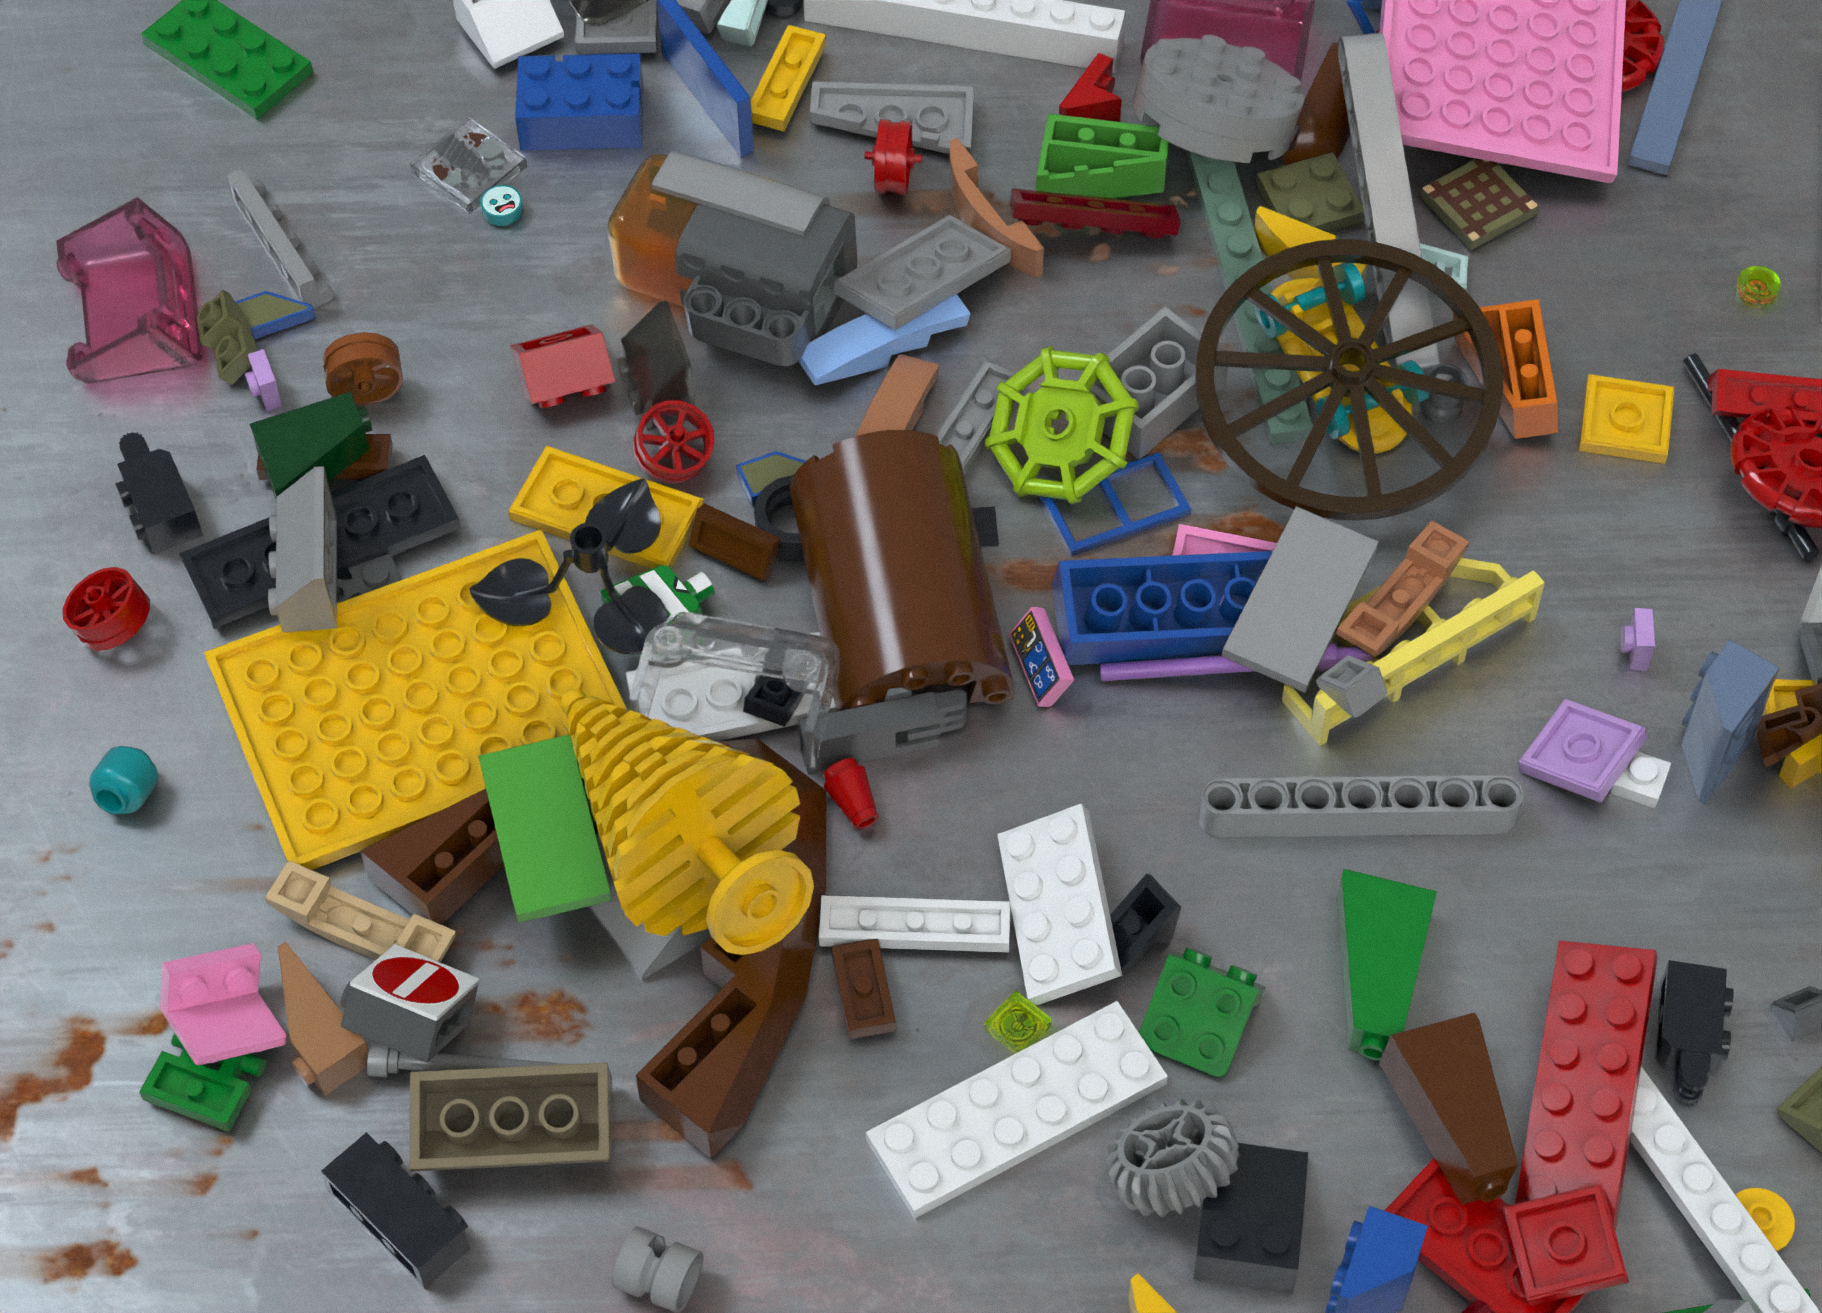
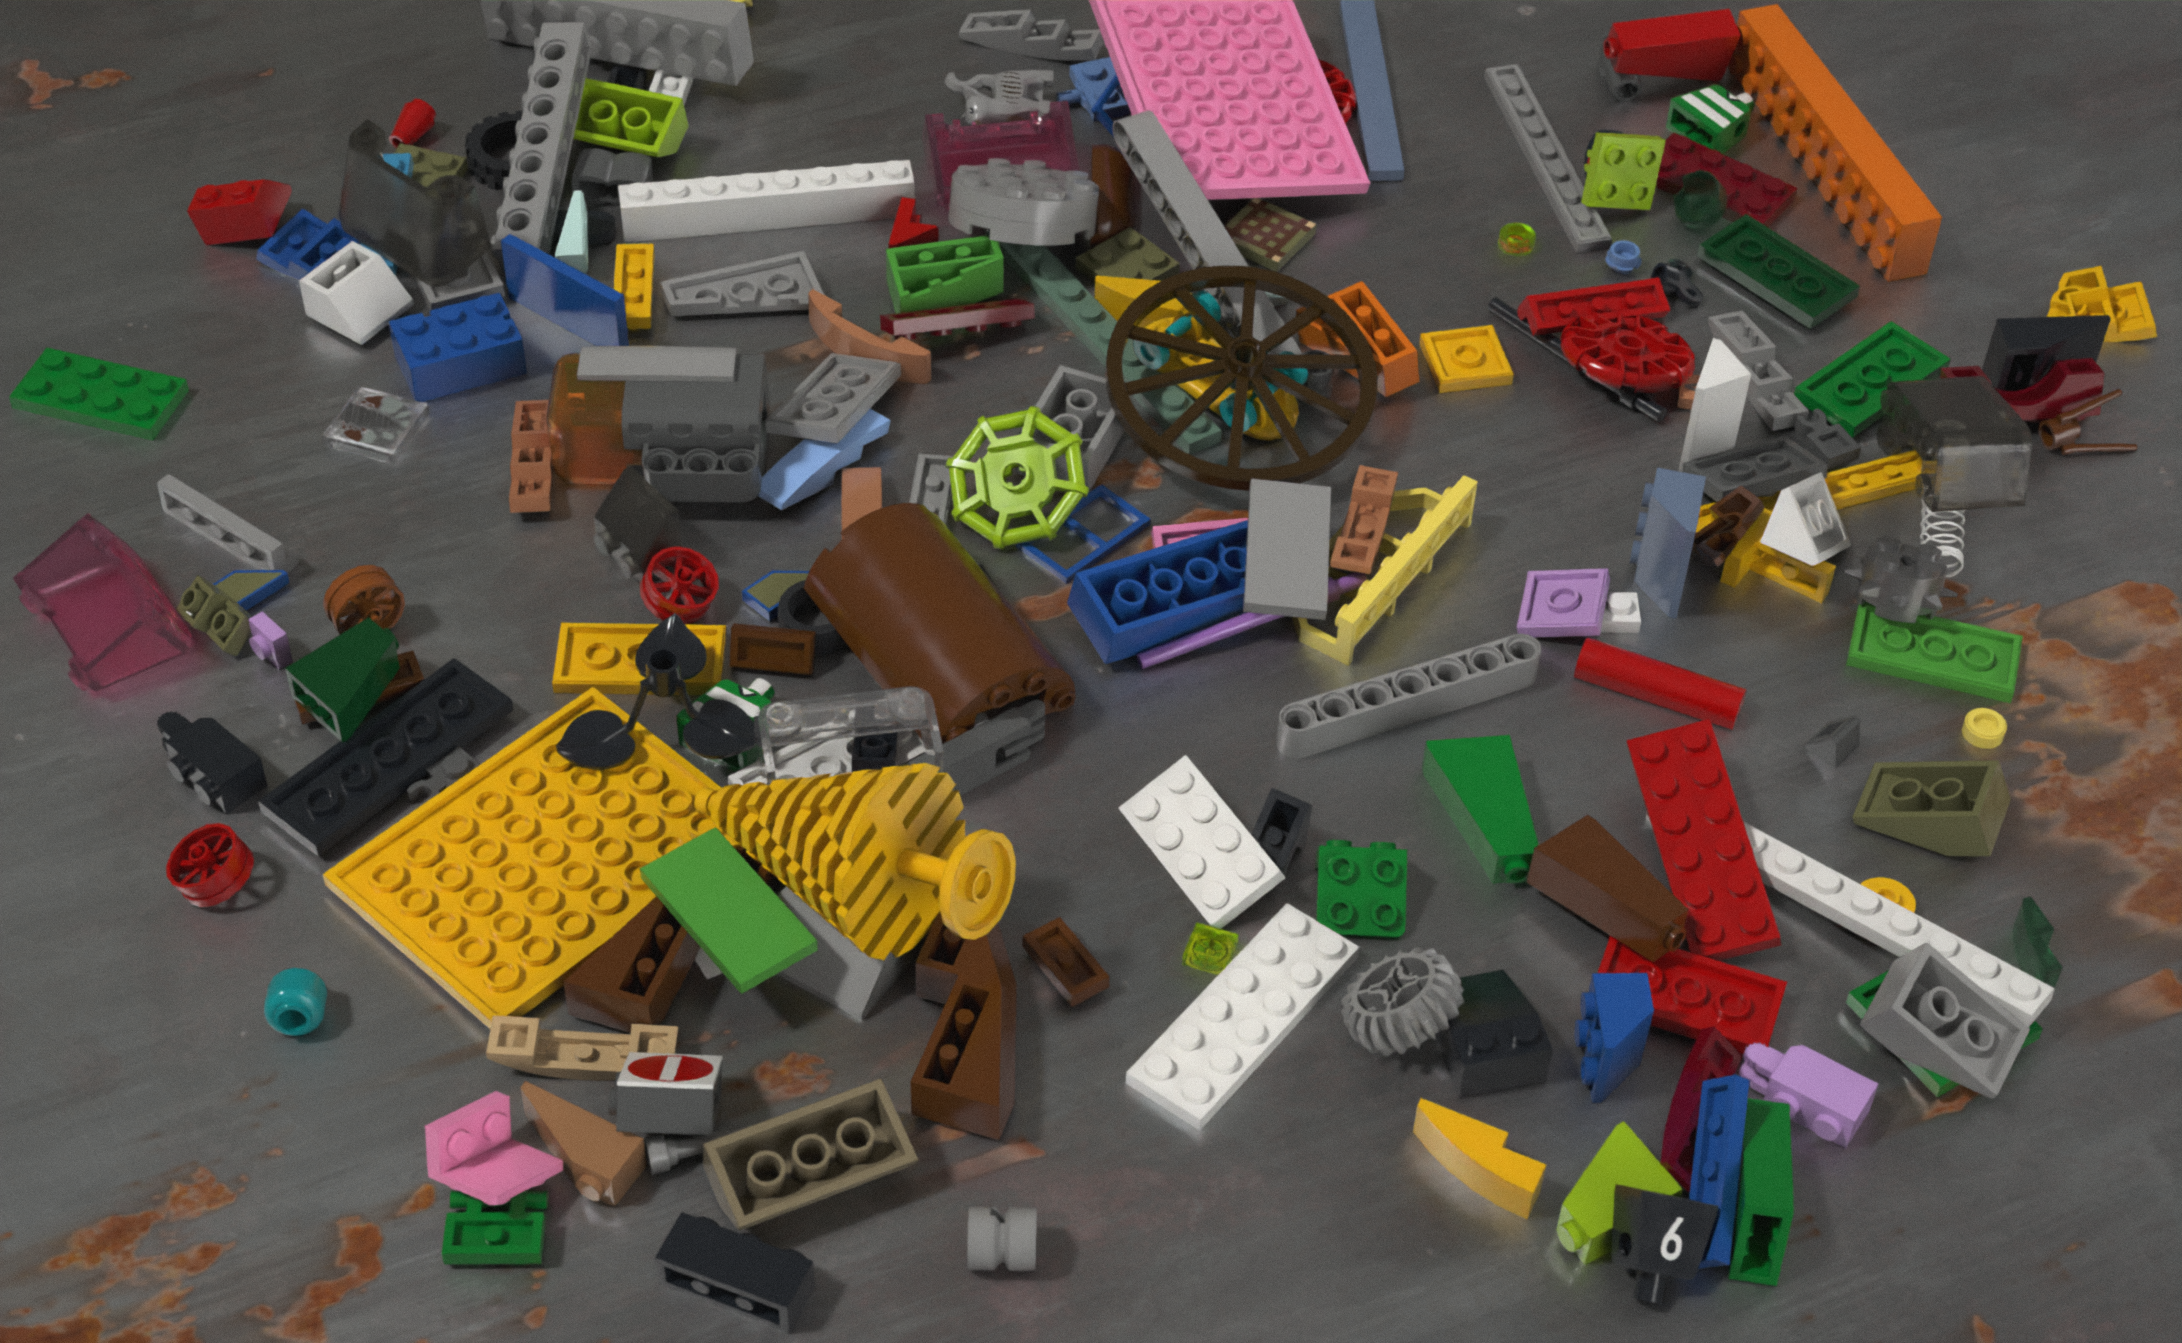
camera: 25 degrees left, 10 degrees down
light grey slope [268,466,337,632] -> none
tile [480,185,523,226] -> none
slope [510,324,615,408] -> none
white plate [819,895,1010,953] -> none
red cone [823,758,879,830] -> none
red wheel [864,119,923,195] -> none
tile [1009,607,1074,707] -> none
light grey slope [1316,655,1387,718] -> none
red tile [1503,1183,1629,1306] -> none
lavender plate [1621,608,1655,671] -> none
black hinge [1655,960,1734,1106] -> none
none -> nougat slope [509,399,556,513]
none -> red brick [1574,637,1747,730]

